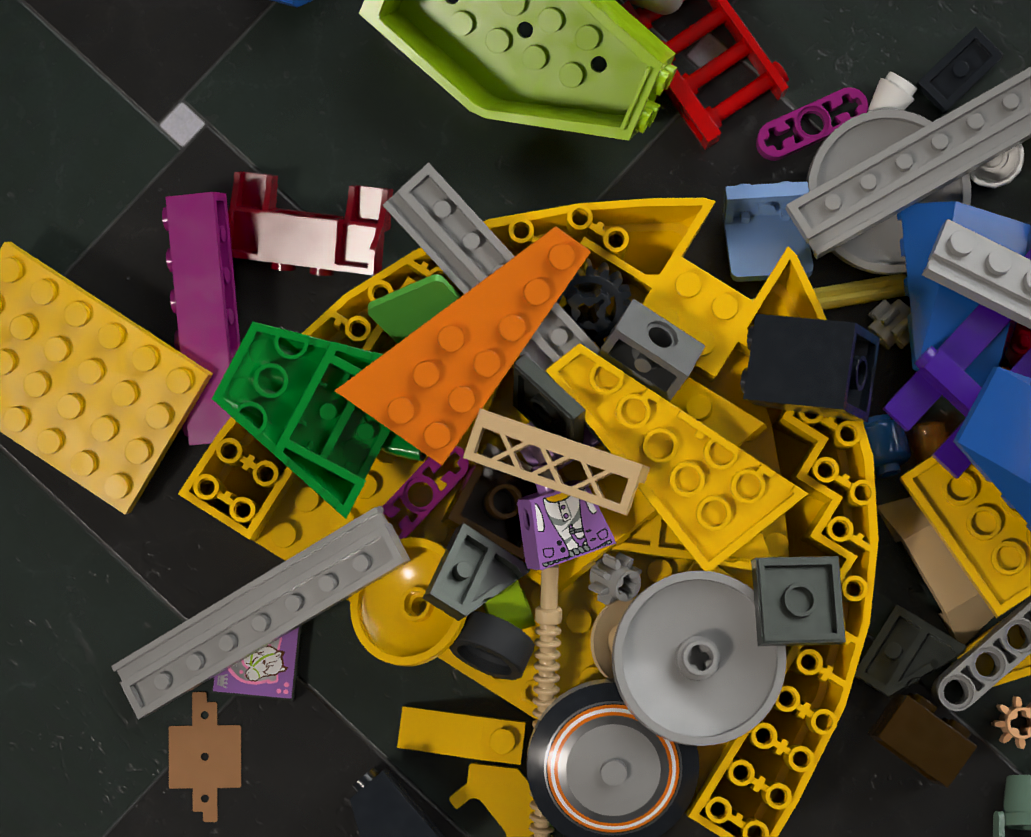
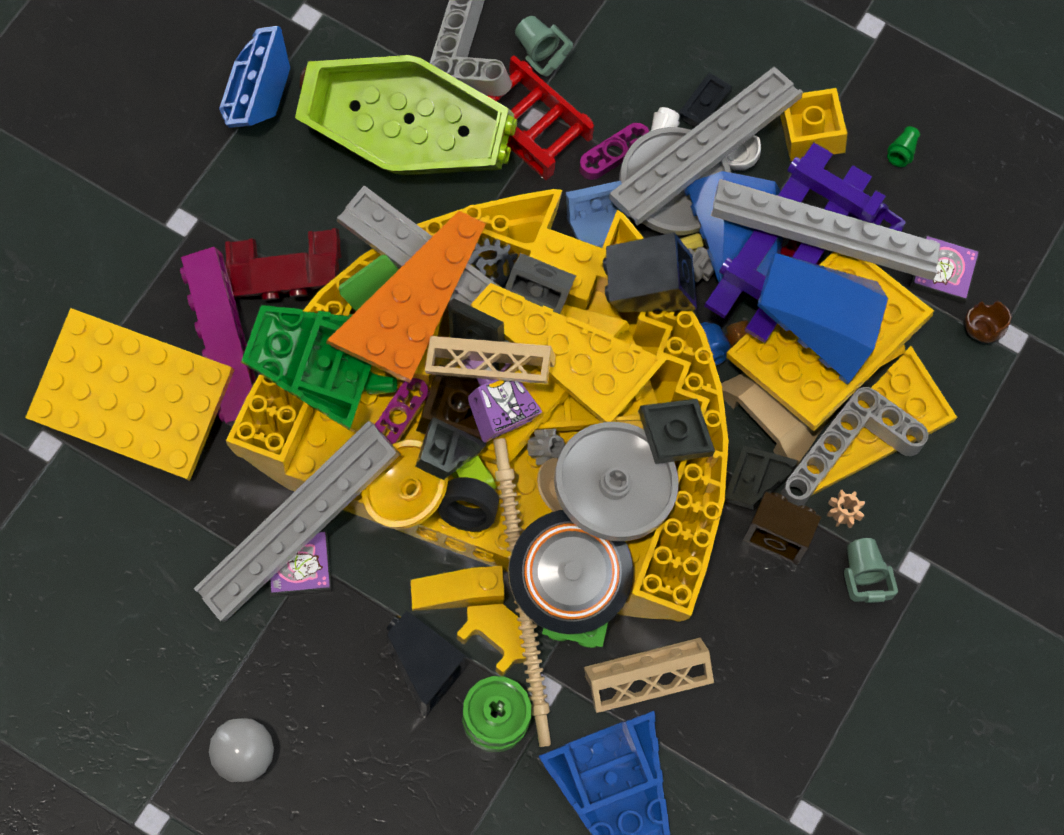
camera: 20 degrees left, 15 degrees down
medium nougat piece [169,692,241,822] -> none

